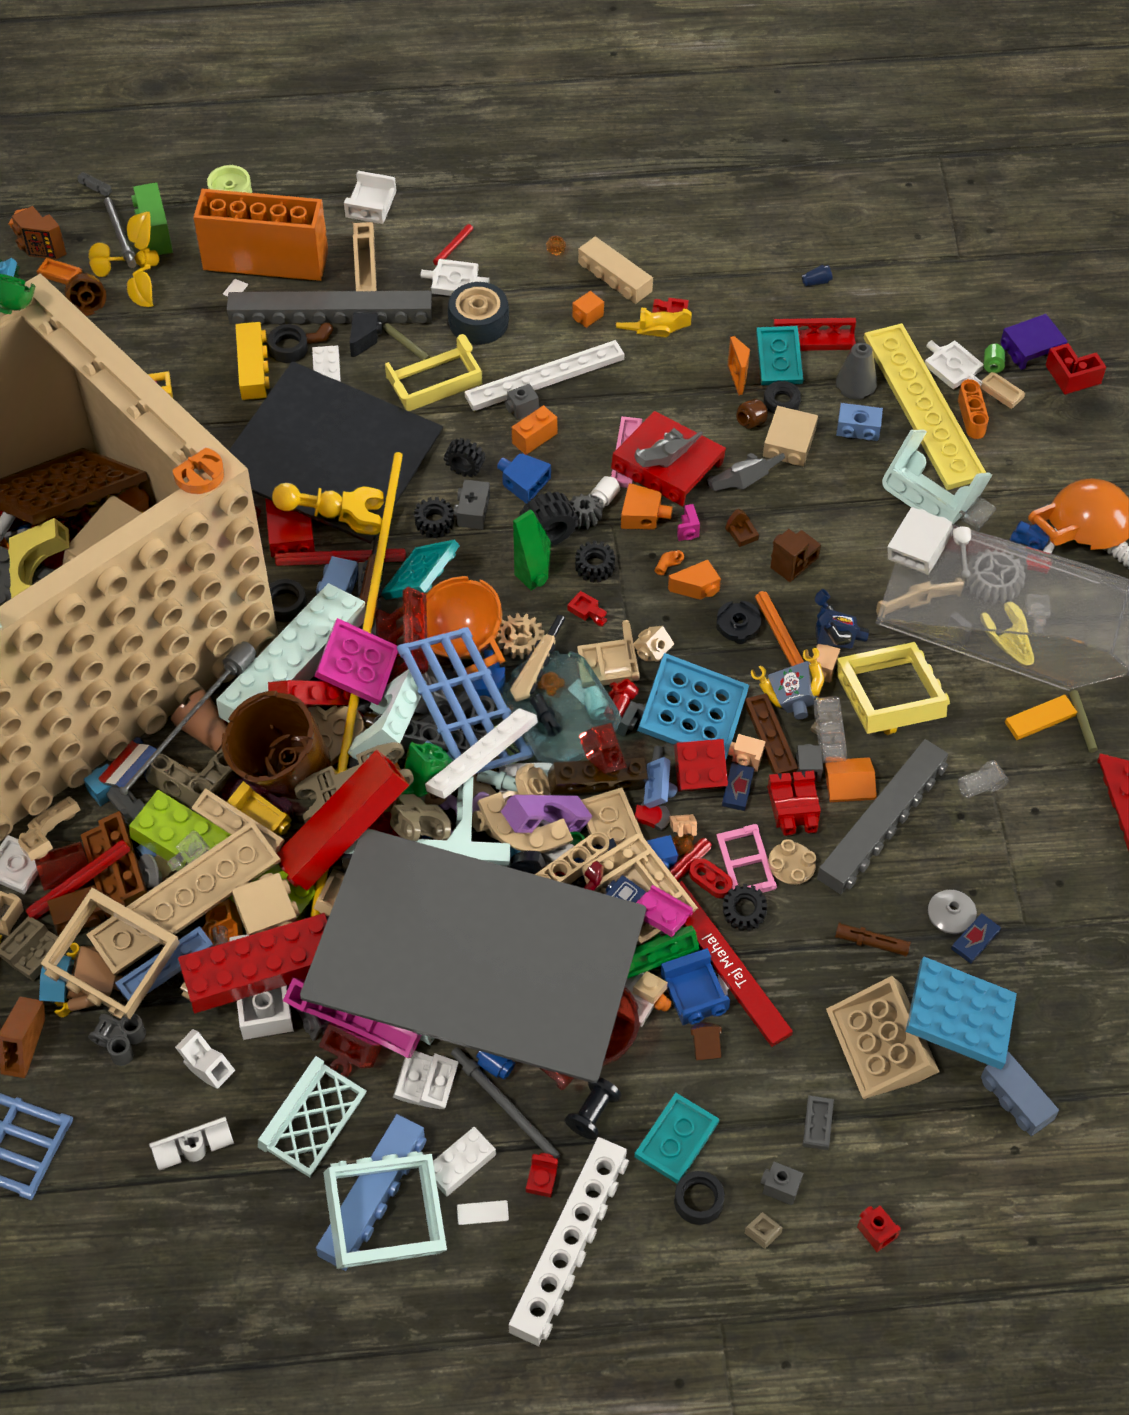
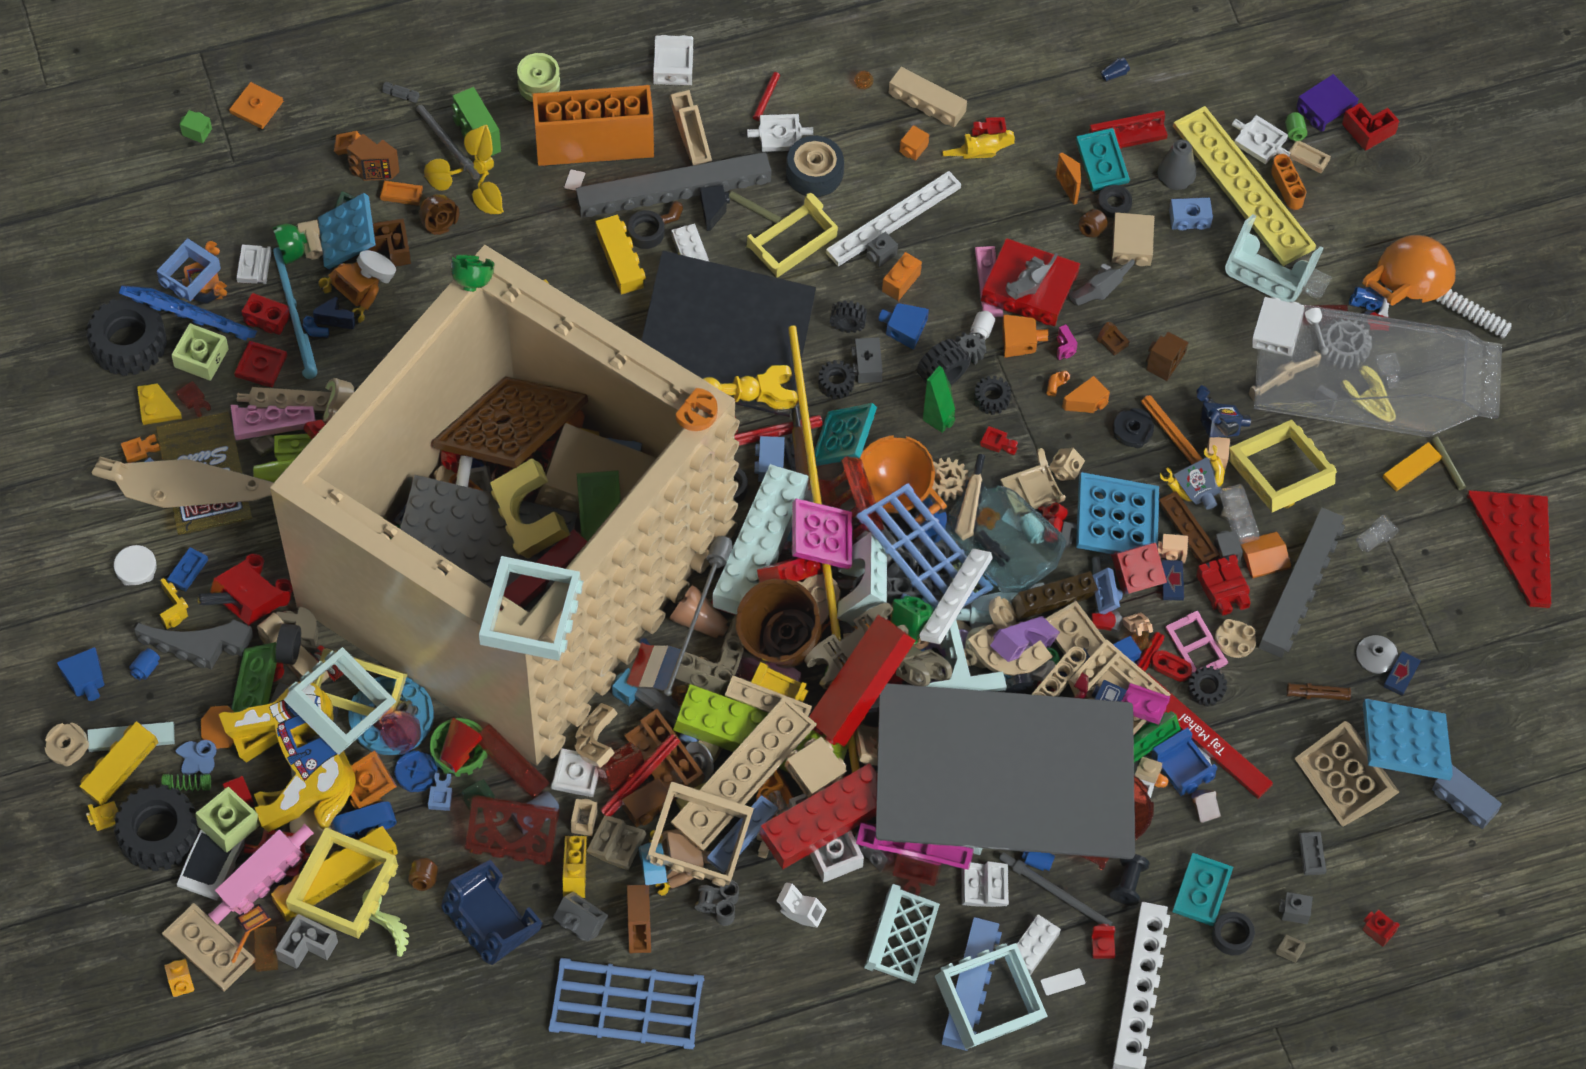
camera: 15 degrees left, 5 degrees up
white panel [149,1117,234,1171] -> none
clear plate [167,830,210,872] -> none
clear red slope [579,723,627,774] -> none

